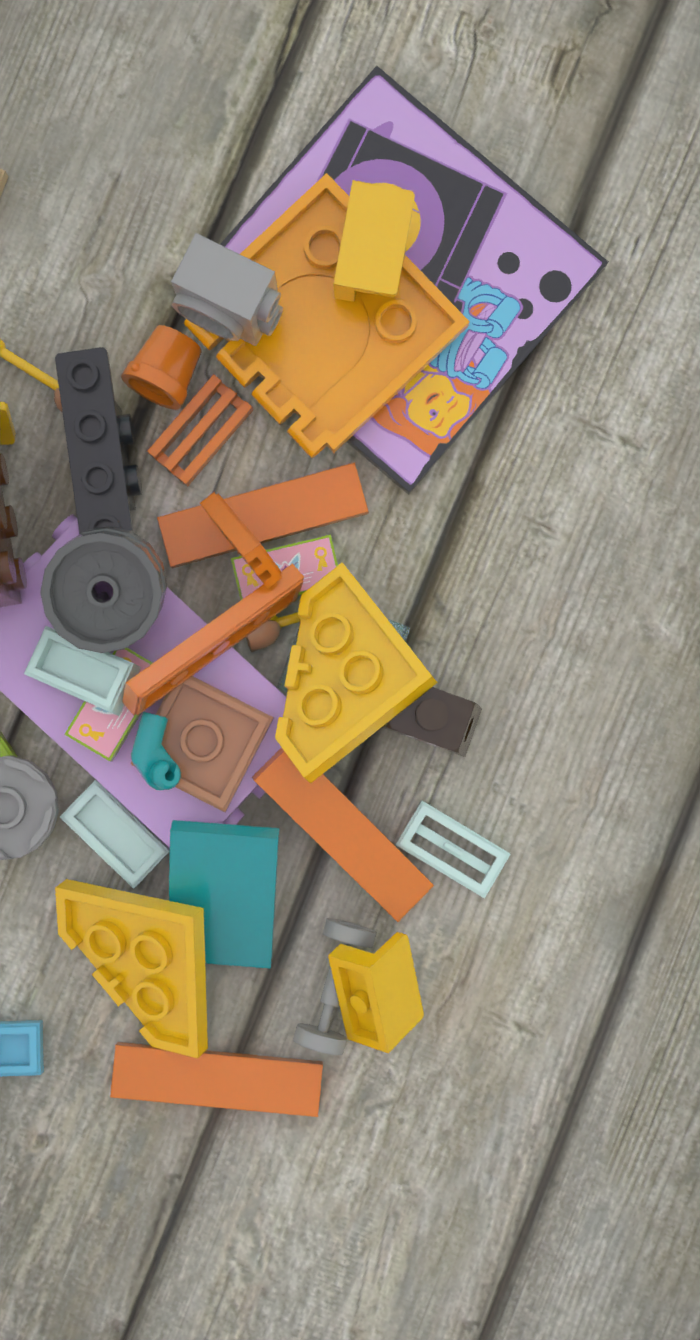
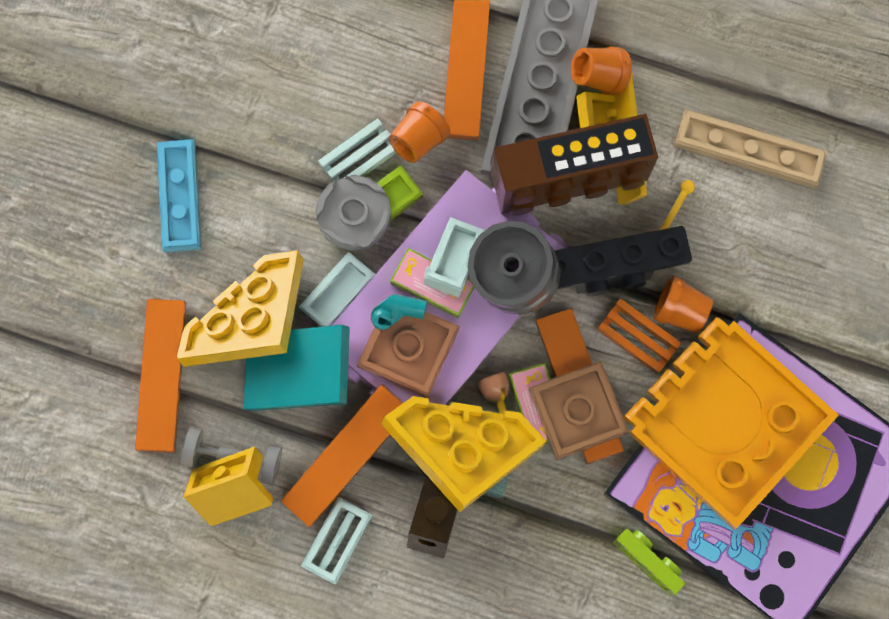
camera: 85 degrees right, 10 degrees down
orange tile [122,563,304,715] -> none
light grey brick [171,233,283,346] -> none
orange tile [200,492,283,589] -> none
yellow panel [333,180,415,302] -> none
none -> medium nougat tile [528,361,629,461]
none -> lime plate [613,528,686,597]

